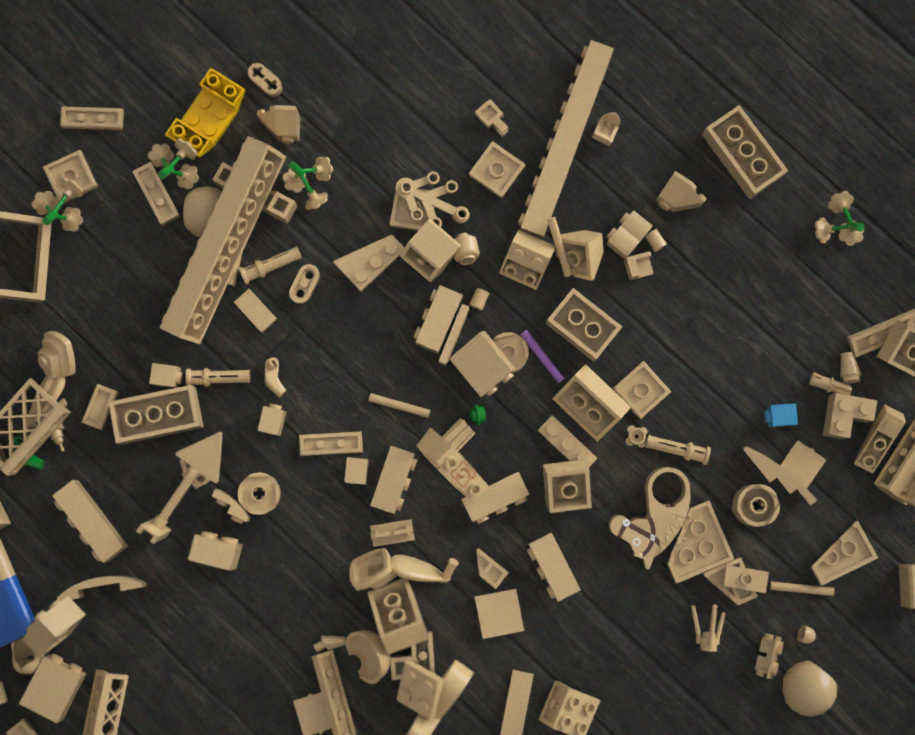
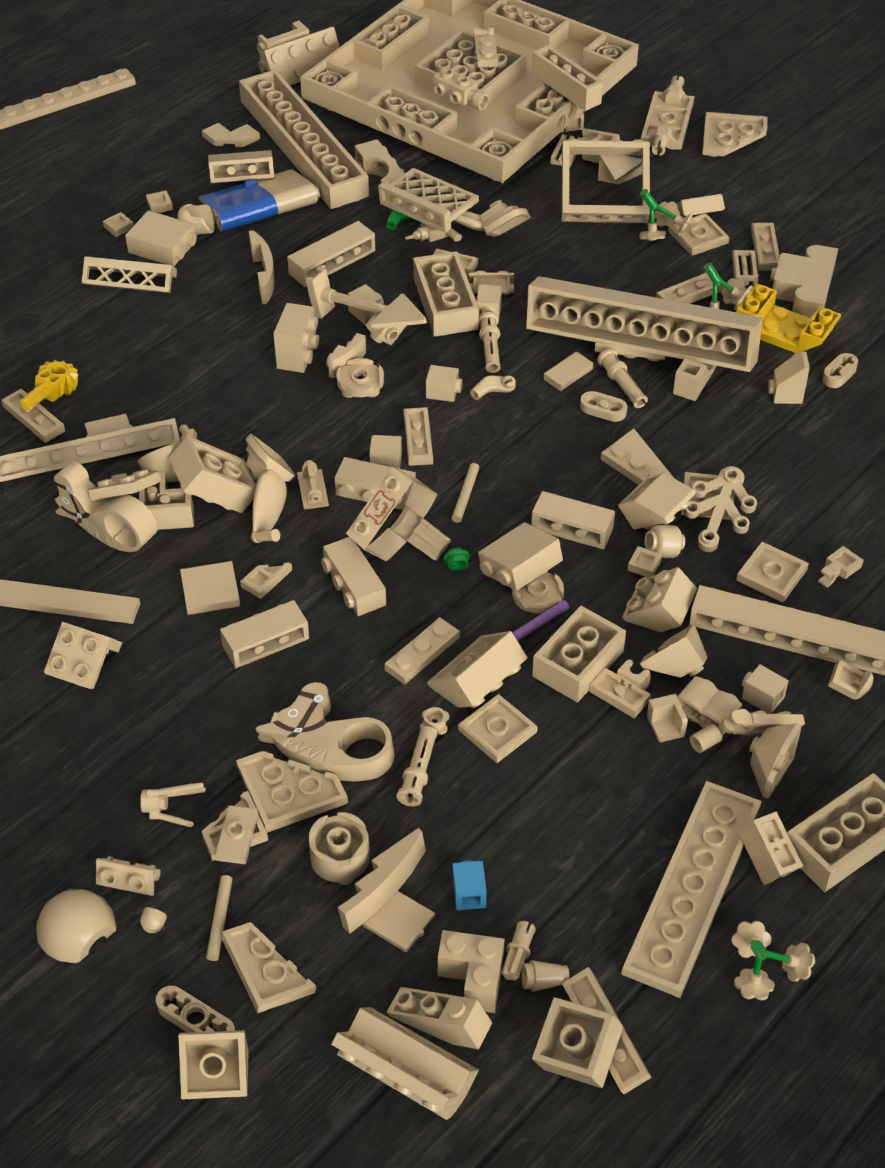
camera: 90 degrees right, 35 degrees down
tan brick [22,596,86,658] -> none
tan plant [282,157,333,210] -> none
tan tile [439,304,469,366] -> none
tan hinge [469,288,489,311] -> none
tan brick [543,460,592,513] -> none
tan bar [547,217,572,277] -> none
none -> tan beam [156,986,235,1033]
none -> tan brick [348,284,384,325]
none -> tan hinge [469,271,514,295]
none -> tan plate [589,660,651,718]
none -> tan plate [621,781,762,998]
none -> tan plate [628,546,662,578]
none -> tan slope [677,194,725,216]
none -> tan hinge [721,709,805,736]
none -> tan tile [732,250,758,285]
none -> tan hinge [737,812,803,885]
none -> tan brick [742,665,789,714]
none -> tan brick [770,245,838,318]

